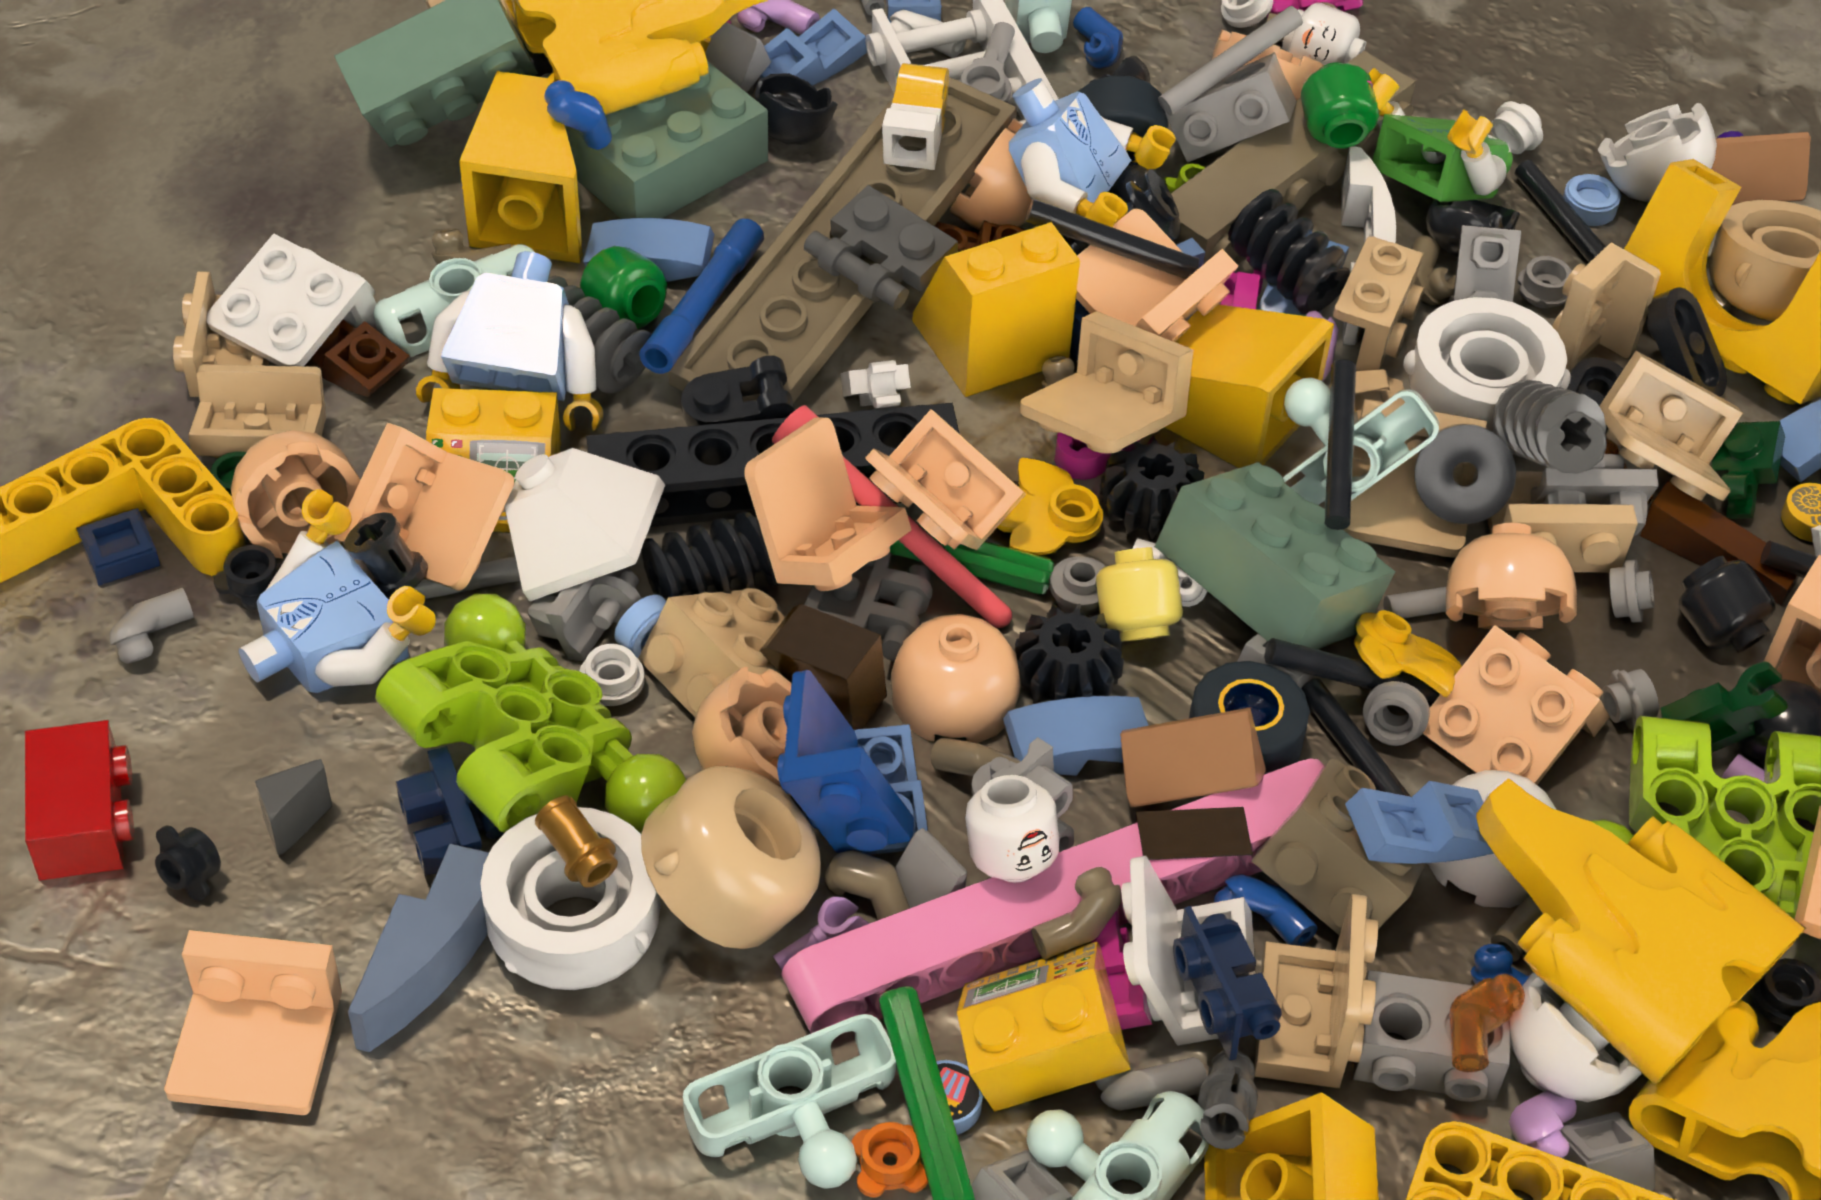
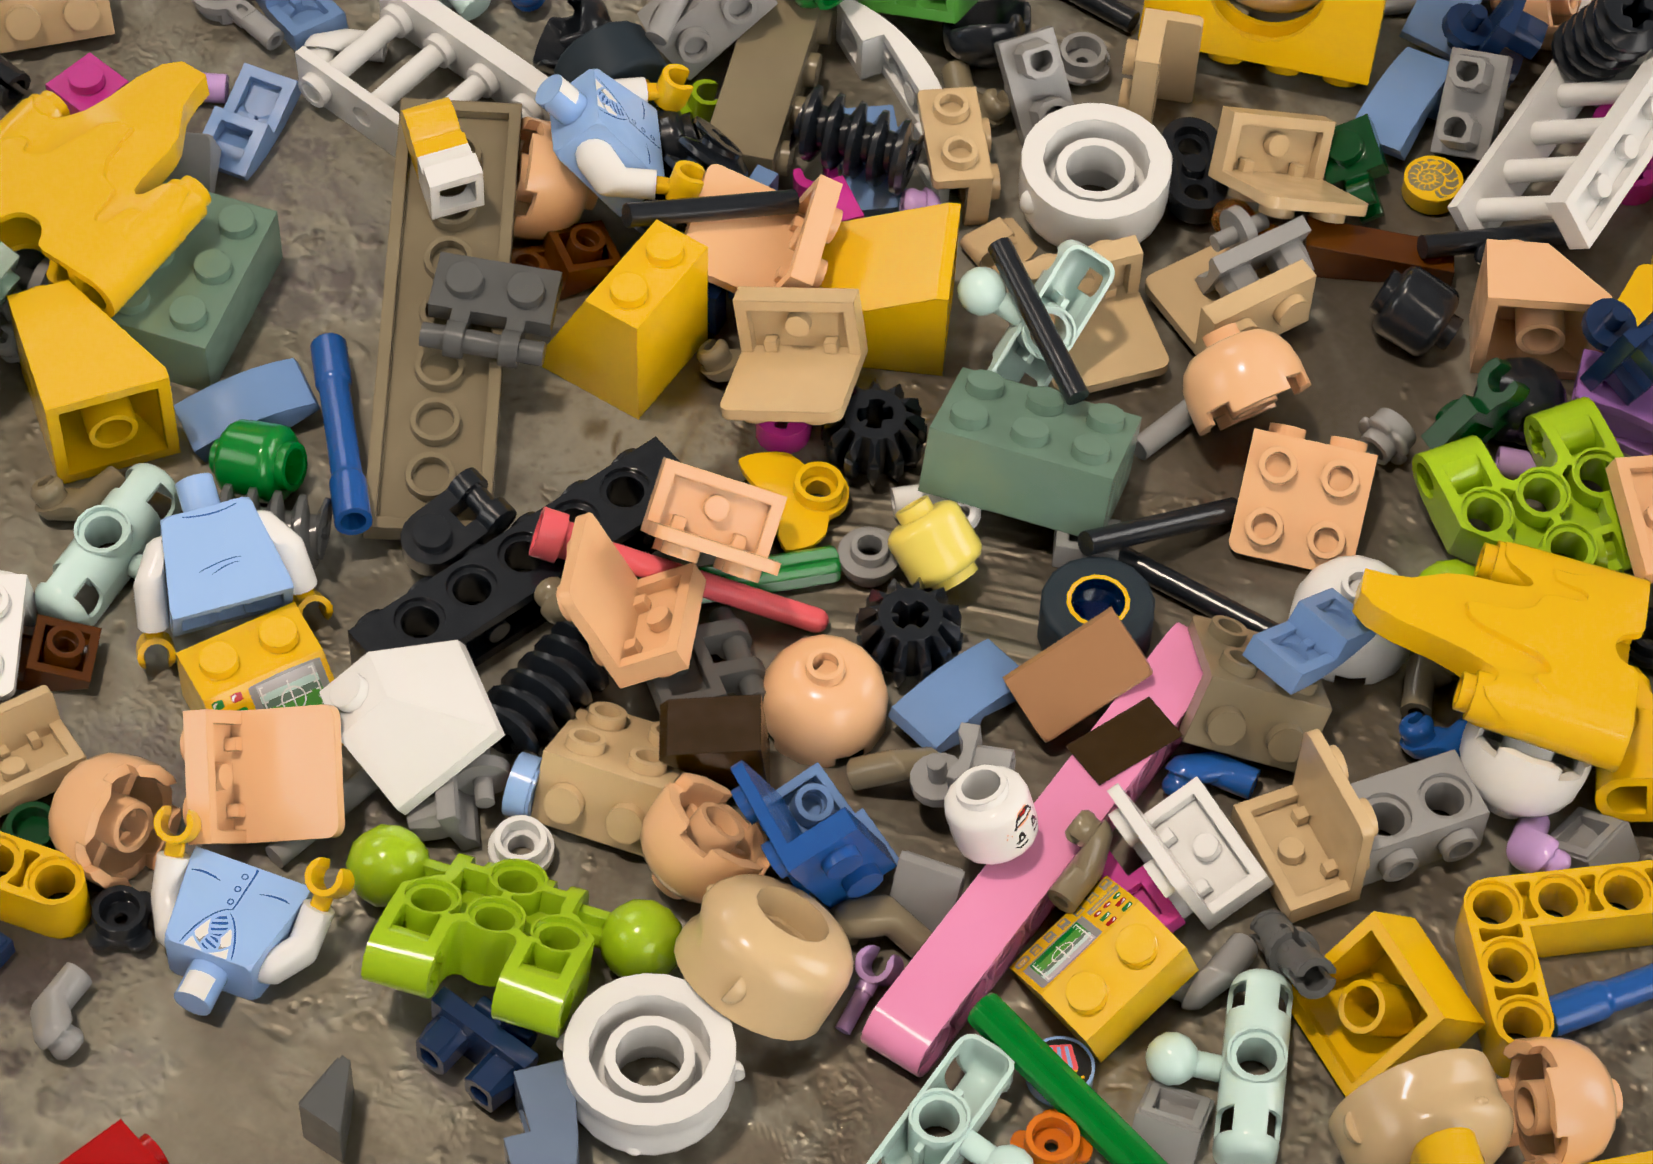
camera: 30 degrees left, 5 degrees up
black bush [345,512,427,599] -> none
pearl gold pin [535,795,618,888] -> none
blue arm [544,80,612,150] -> none
black hair [752,73,838,145] -> none
white plate [841,360,911,409] -> none
light grey plate [959,22,1015,103] -> none
dark blue hinge [1173,906,1282,1061] -> none
yellow plate [1354,610,1462,698] -> none
light grey plate [1363,681,1430,746] -> none
piece [1414,424,1516,524] -> none
clear orange arm [1449,974,1525,1072] -> none
dark grey piece [1493,380,1607,474] -> none
light grey plate [1610,559,1655,623] -> none
black plate [1646,287,1727,397] -> none

